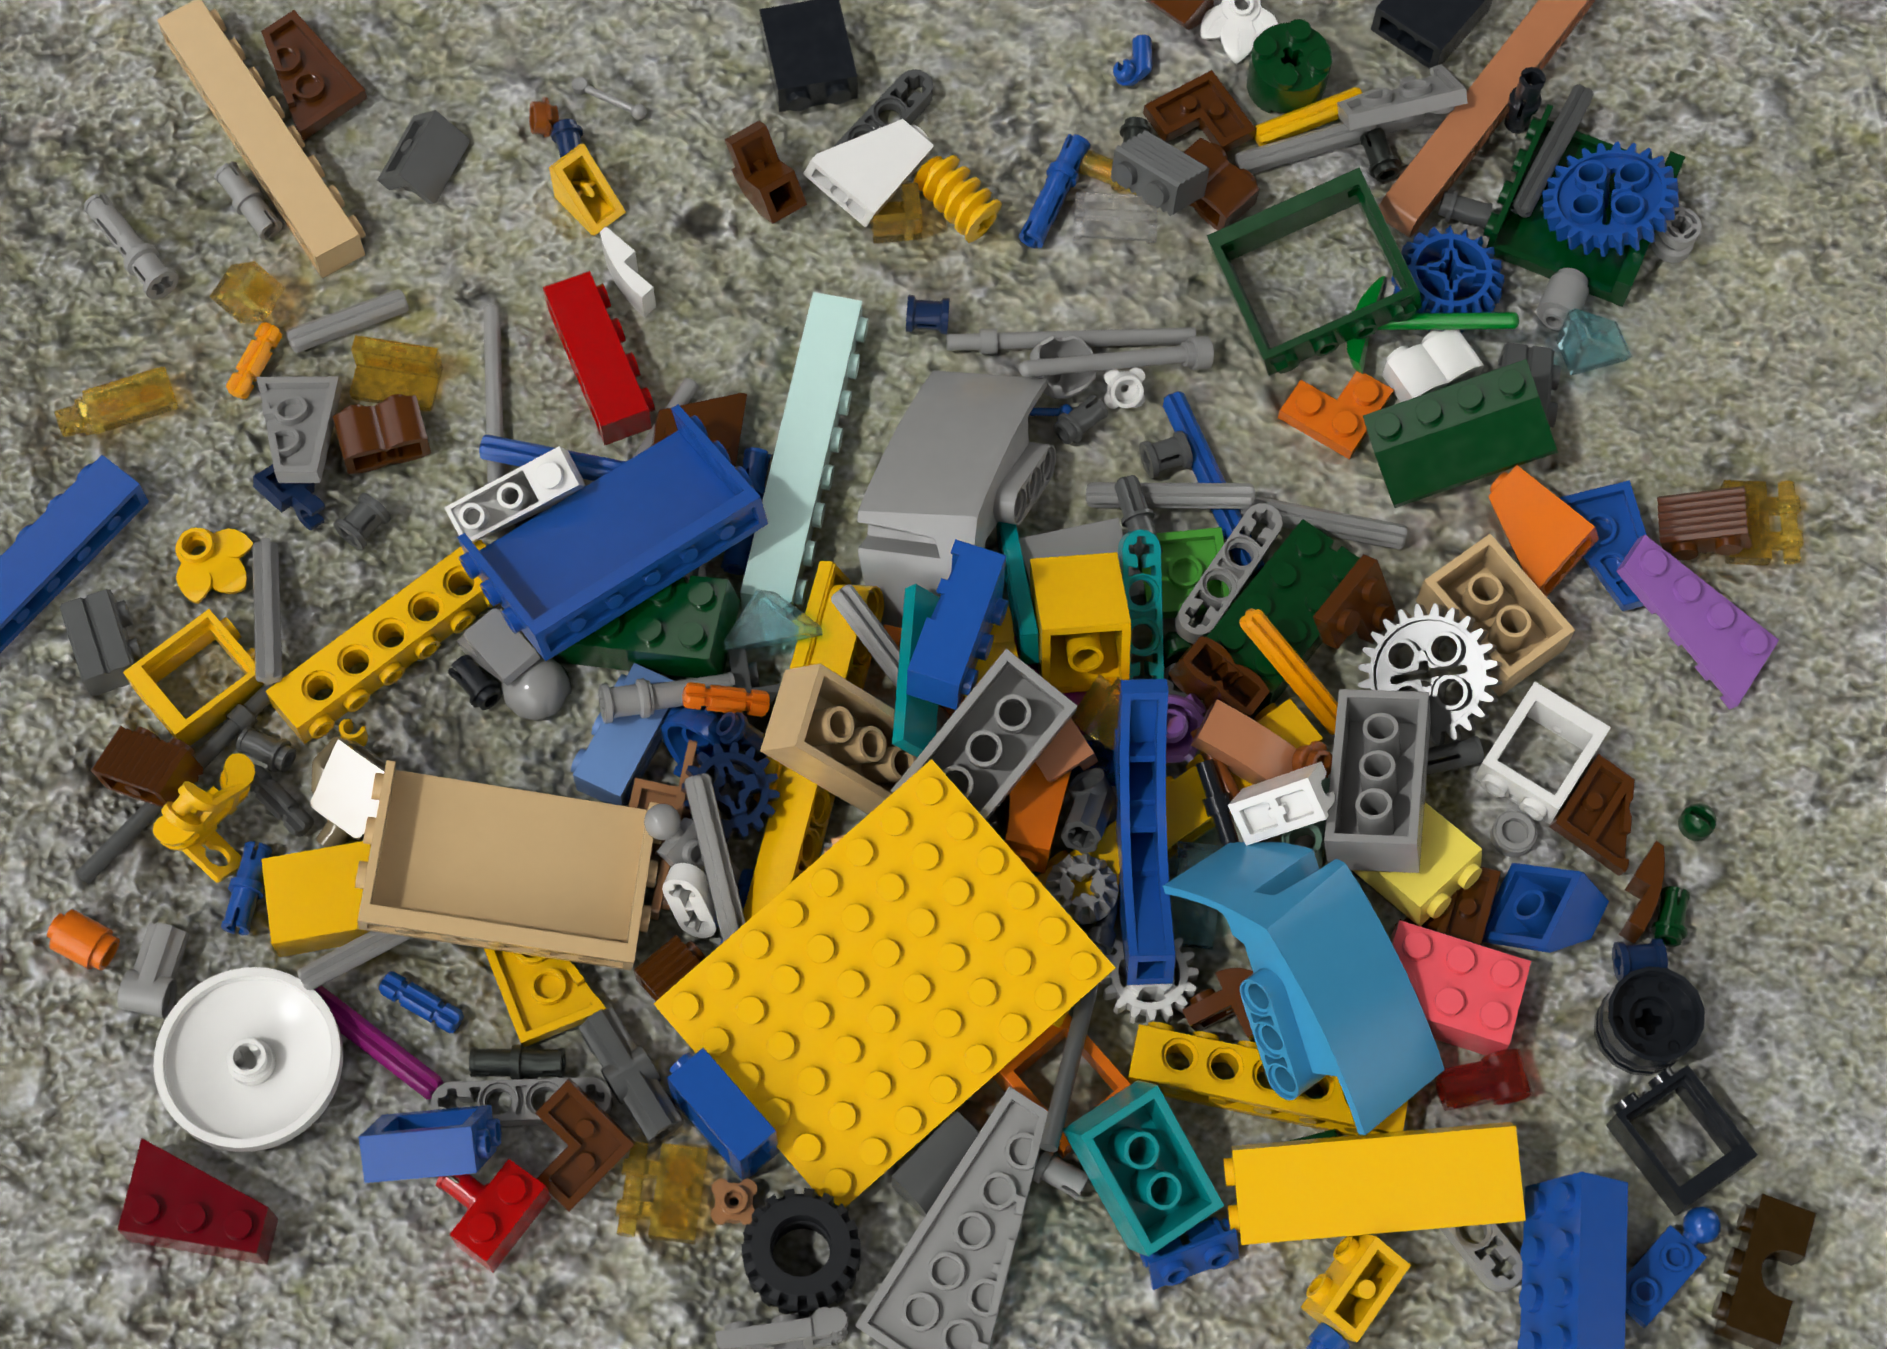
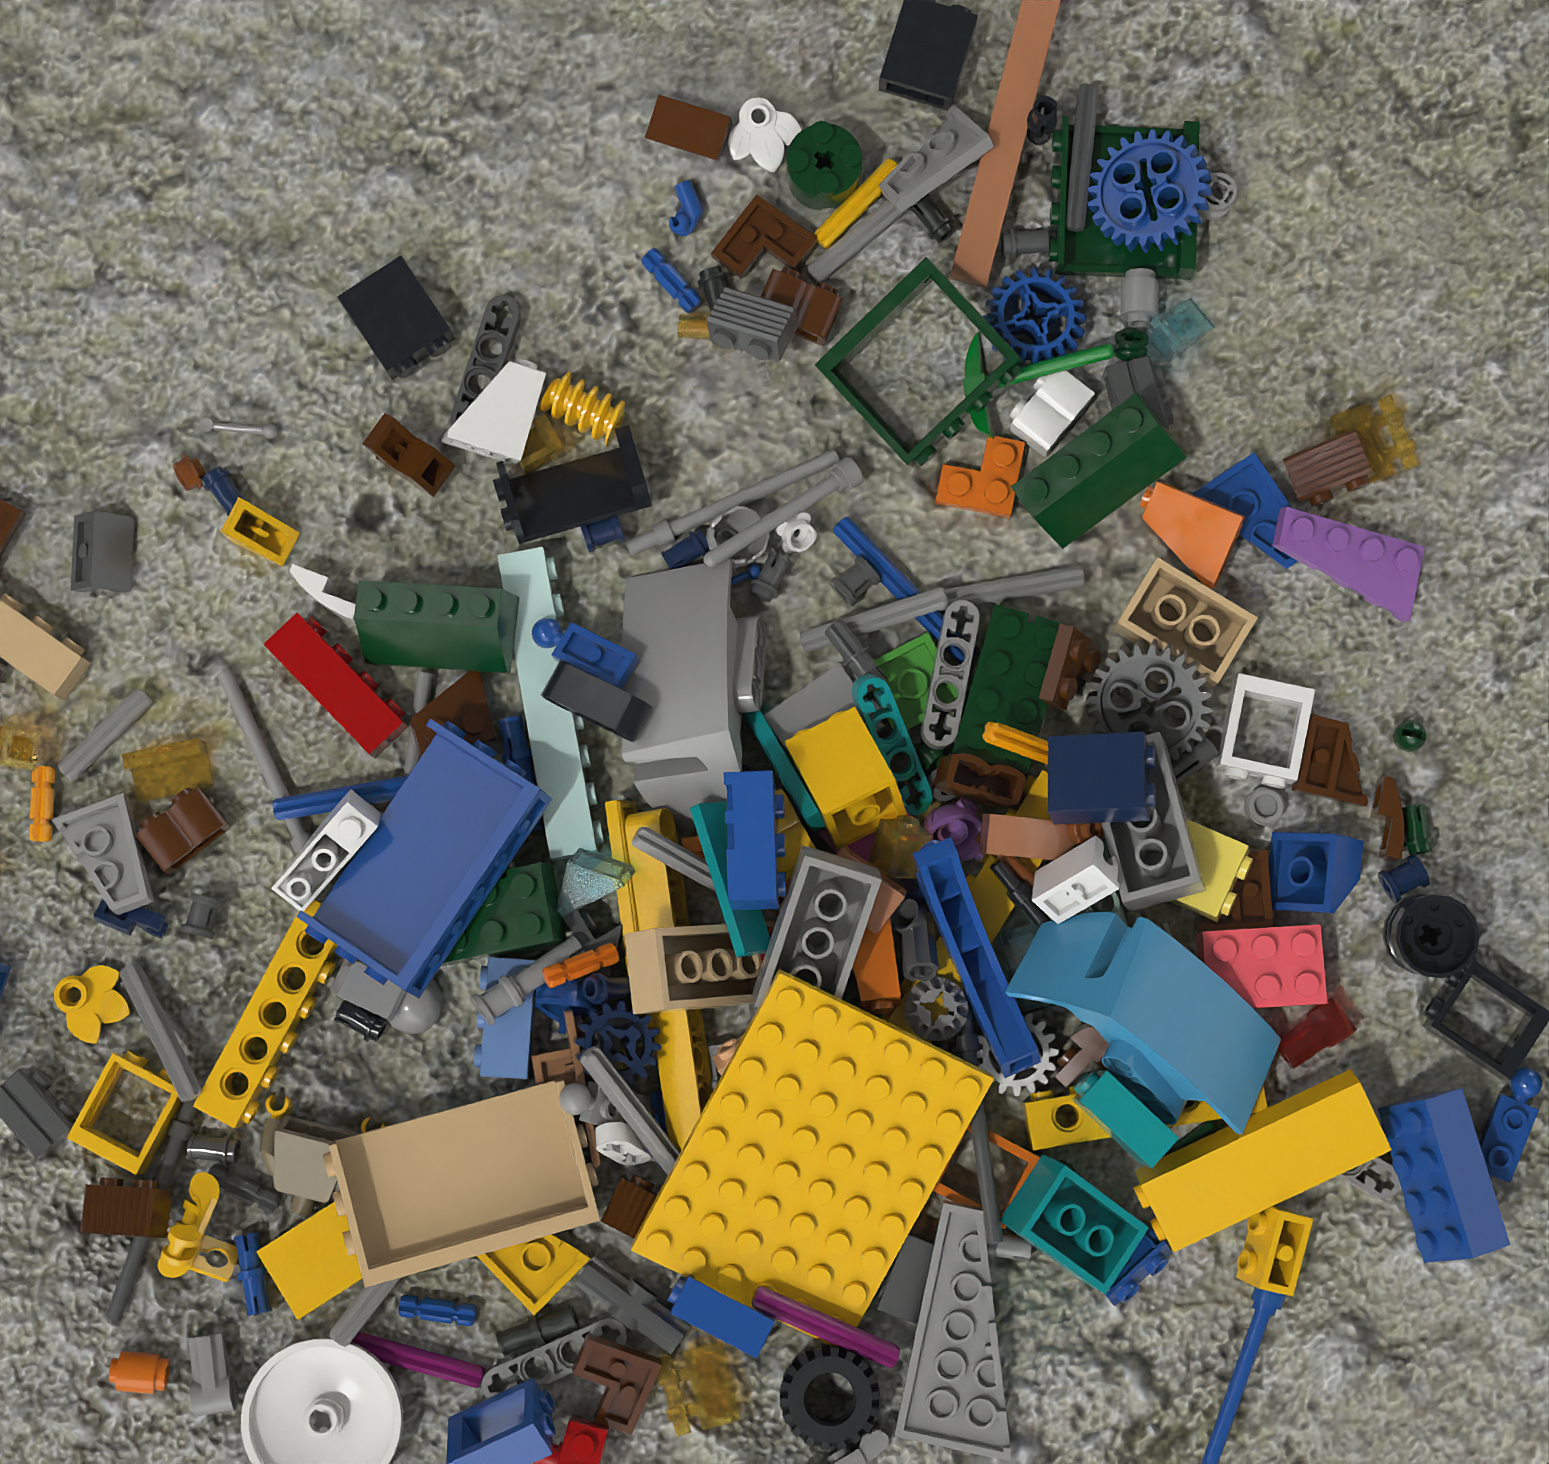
camera: 15 degrees left, 15 degrees up
medium nougat plate [710,1178,758,1225] -> none
blue pin [1019,134,1091,249] -> none
none -> dark green slope [354,580,520,674]
none -> black panel [493,425,652,544]
none -> blue plate [531,618,640,689]
none -> black beam [541,661,653,743]
none -> blue axle [641,248,702,314]
none -> dark blue pin [661,529,710,570]
none -> magenta axle [752,1287,900,1368]
none -> dark blue brick [1048,732,1156,825]
none -> teal brick [1072,1070,1179,1168]
none -> dark green bush [1114,329,1149,361]

